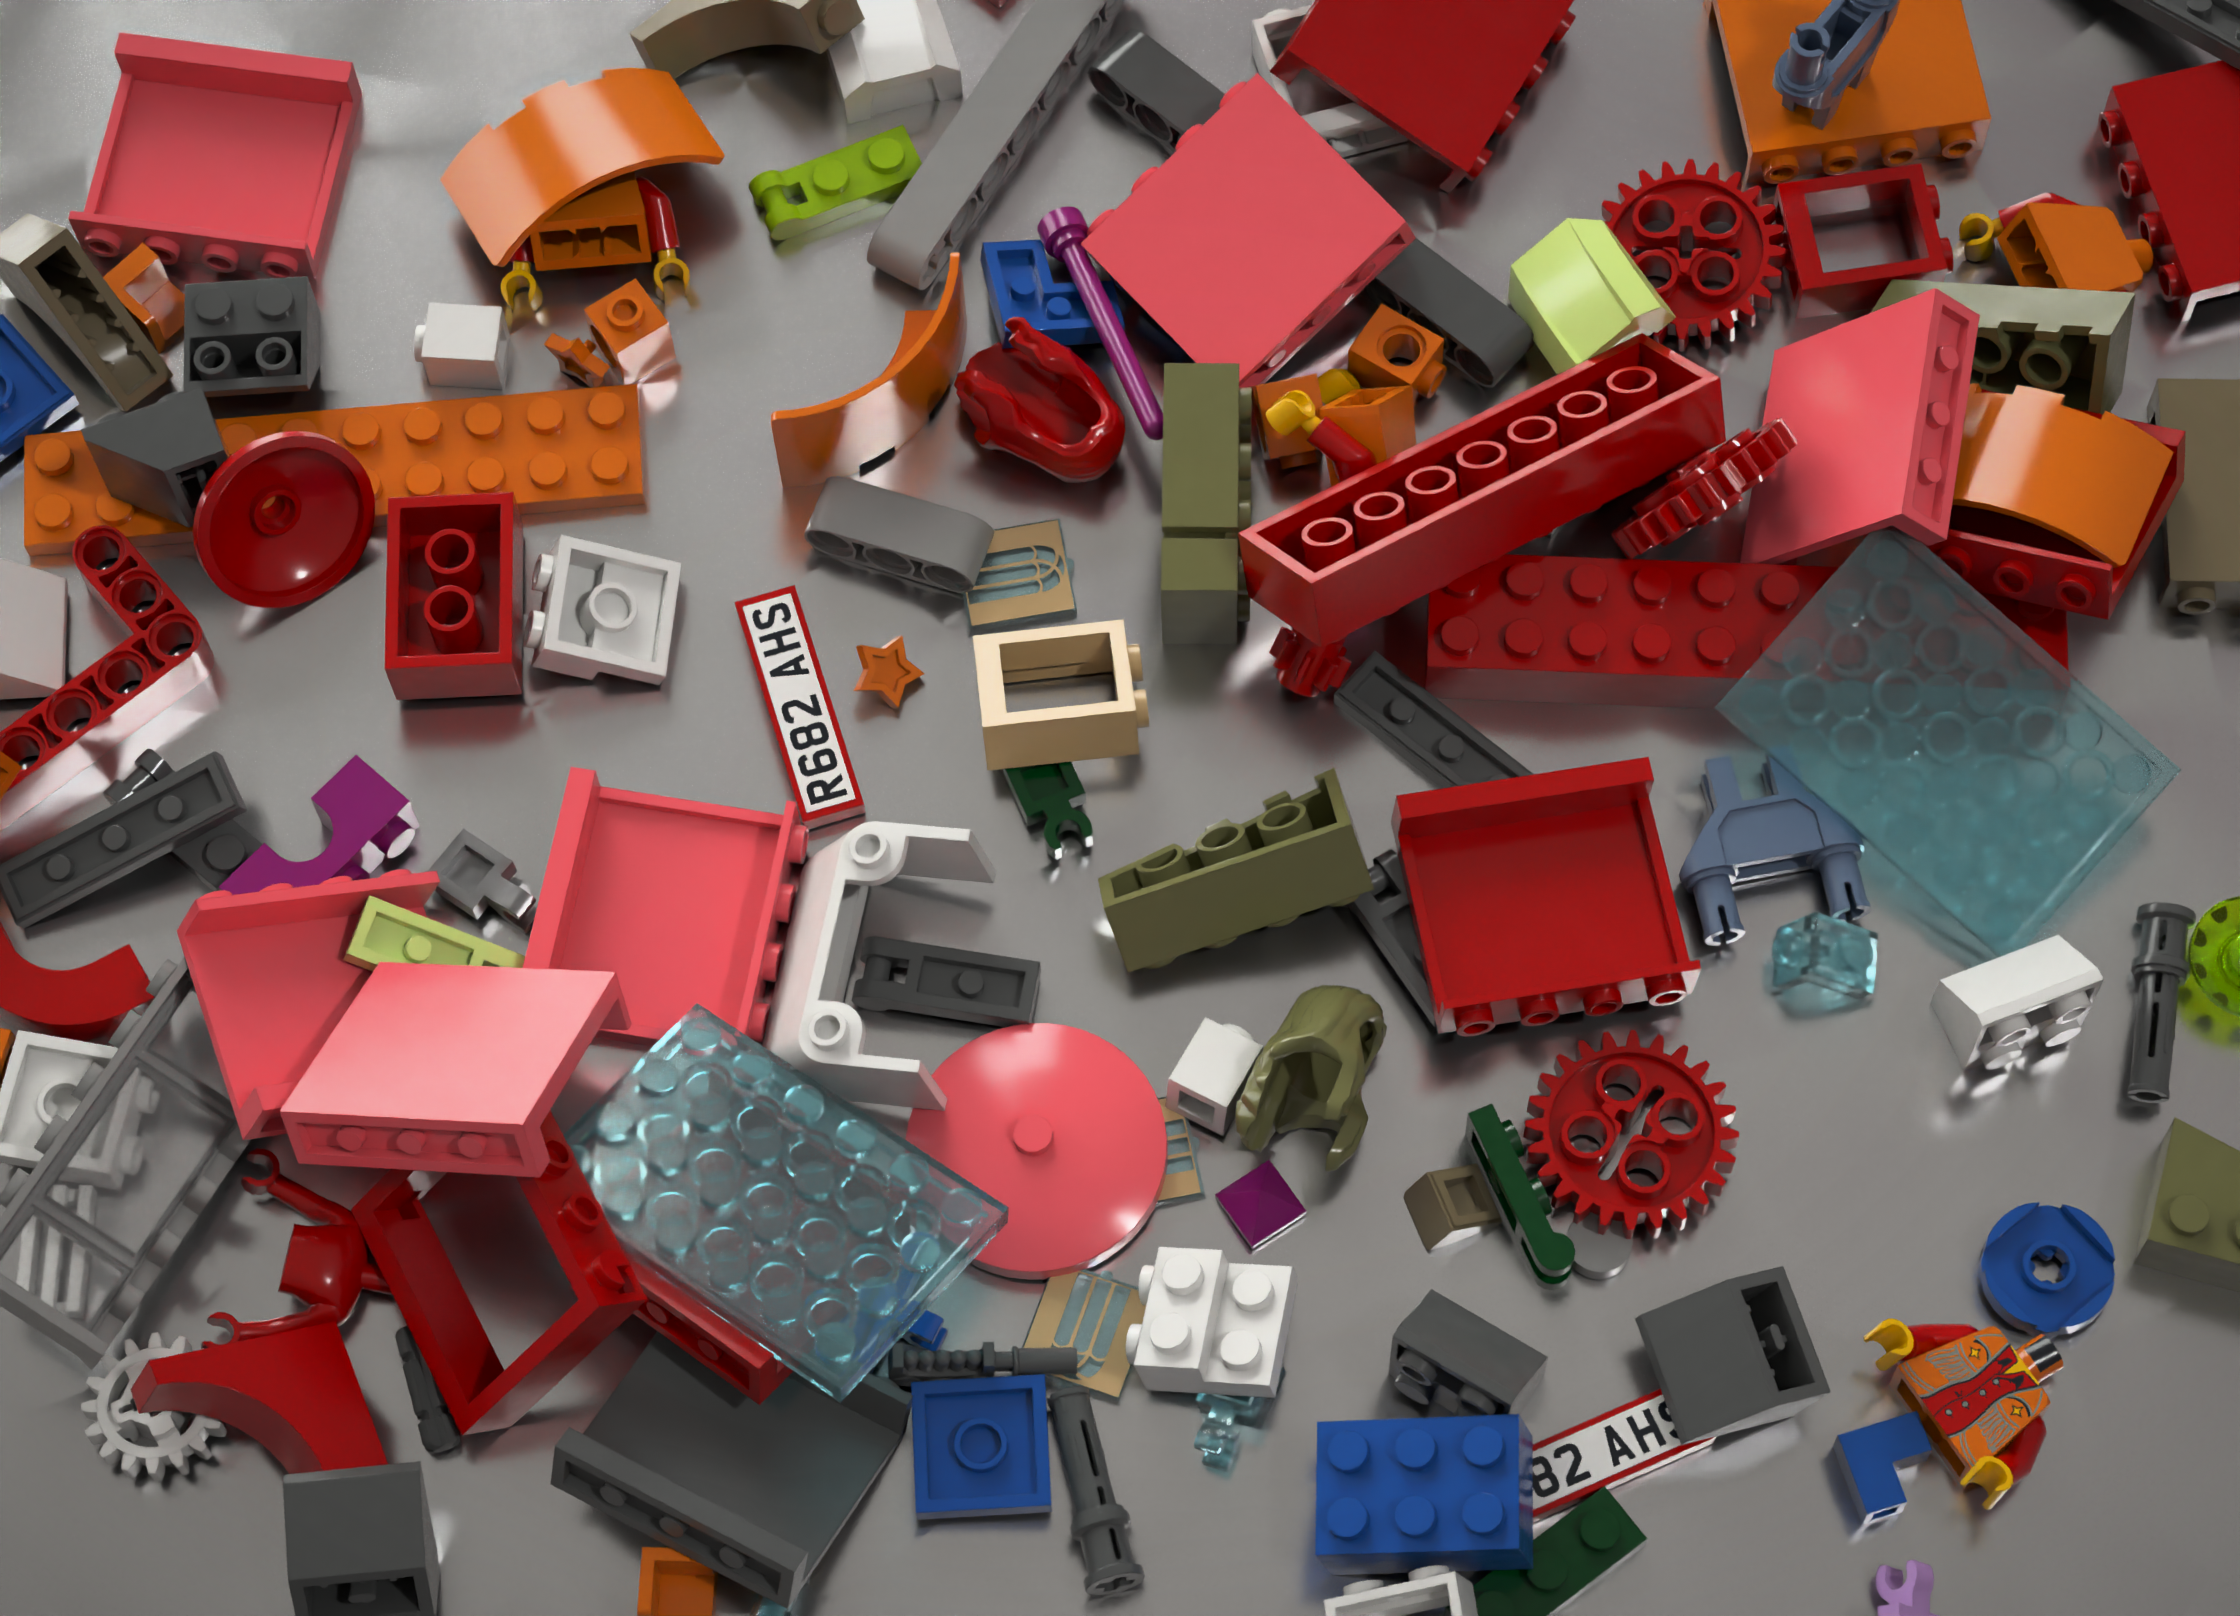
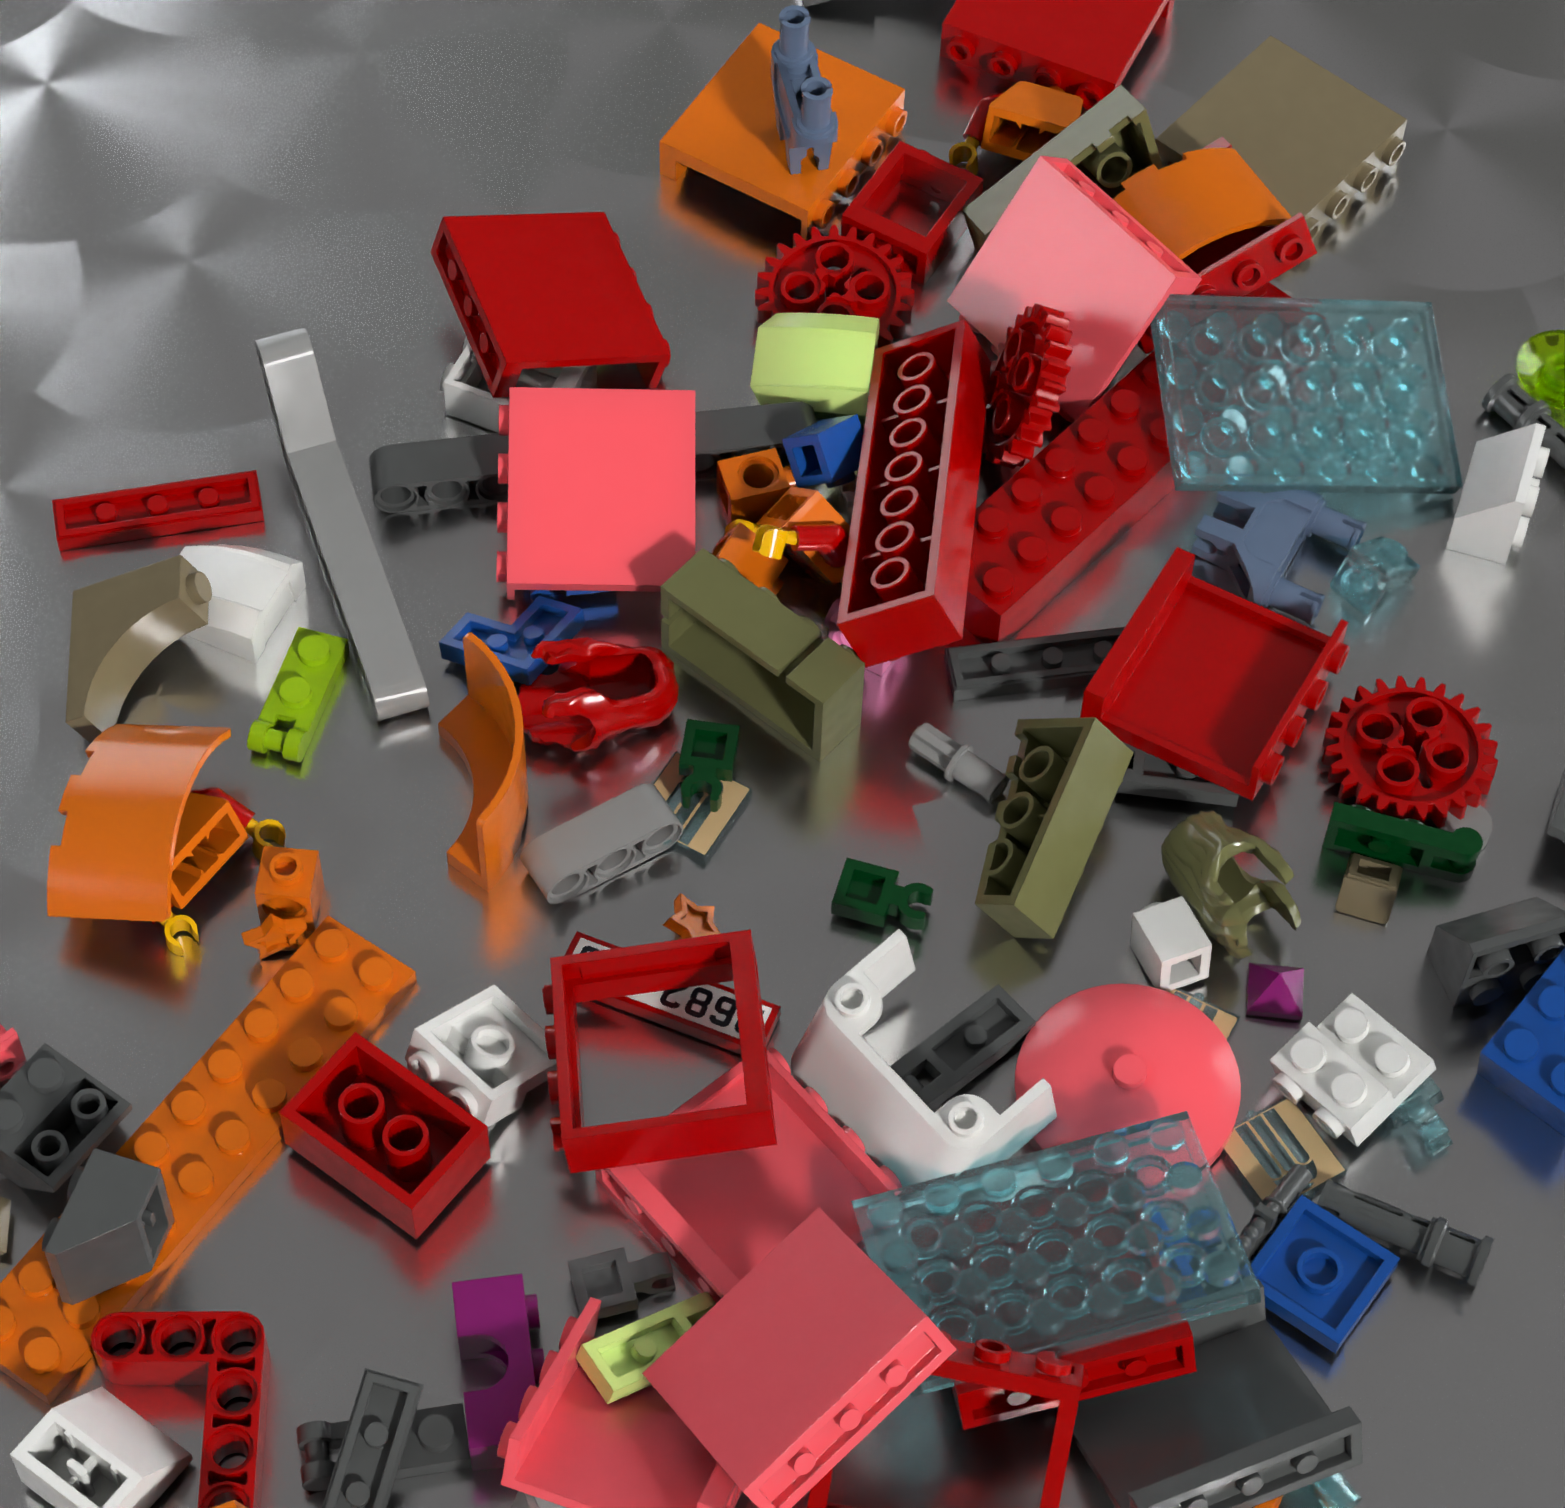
camera: 55 degrees left, 10 degrees down
red dish [193,431,375,608] -> none
white brick [414,303,510,390] -> none
tan window [973,619,1149,771] -> none
magenta piece [1037,206,1163,440] -> none
red gear [1269,627,1352,697] -> none
none -> red window [542,929,777,1174]
none -> dark green plate [679,719,740,812]
none -> blue brick [782,414,863,488]
none -> light grey axle [908,723,1009,805]

